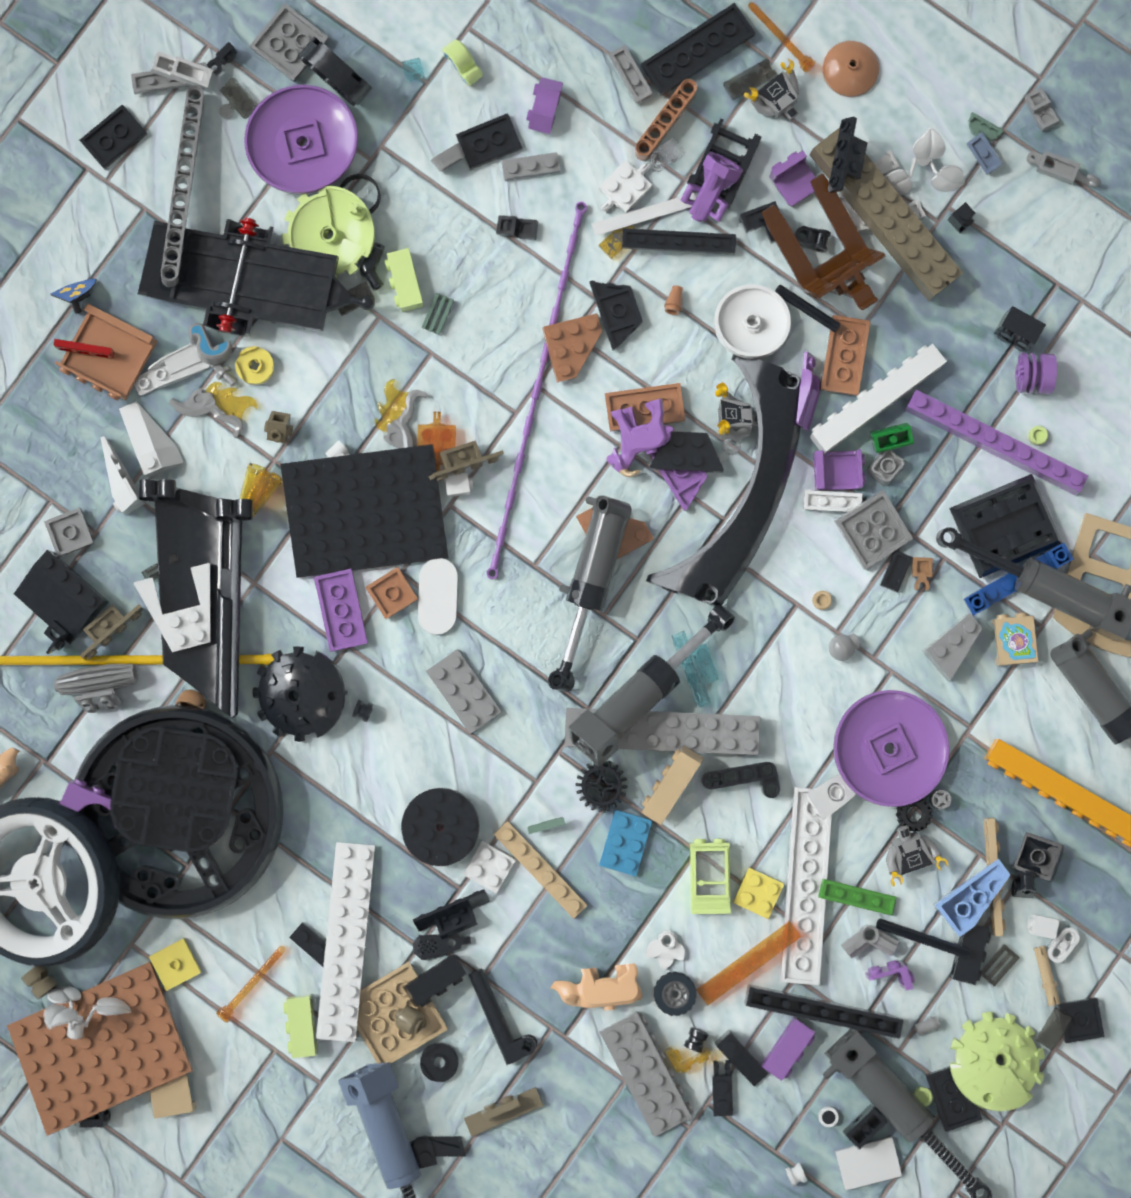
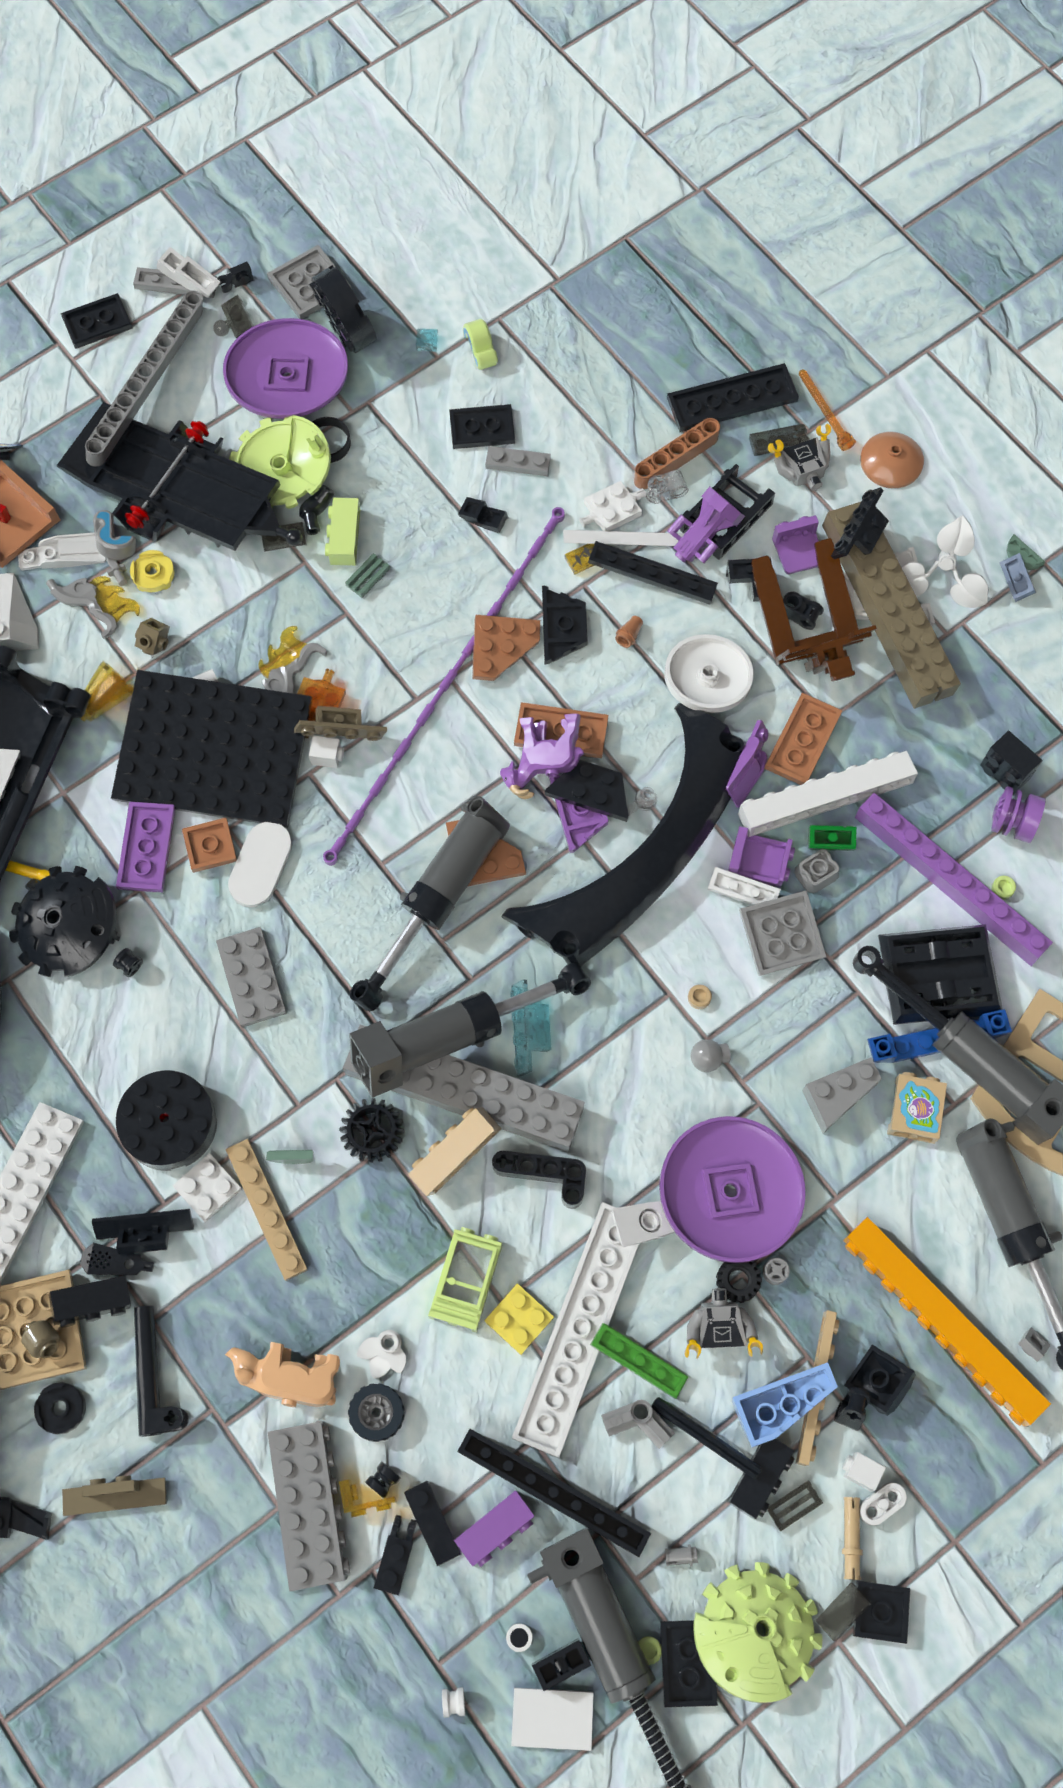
camera: 15 degrees right, 15 degrees down
light grey piece [431,142,465,172] -> none
medium lavender brick [526,77,563,134] -> none
dark azure plate [599,810,652,877] -> none
light grey plate [609,45,653,104] -> none
clear orange plate [696,921,802,1005] -> none
torso [715,382,758,442] -> none
black axle [775,285,841,333] -> none
medium lavender bracket [864,960,915,991] -> none
black tile [880,550,913,593] -> none
medium nougat plate [912,557,933,591] -> none
black brick [948,202,976,234] -> none

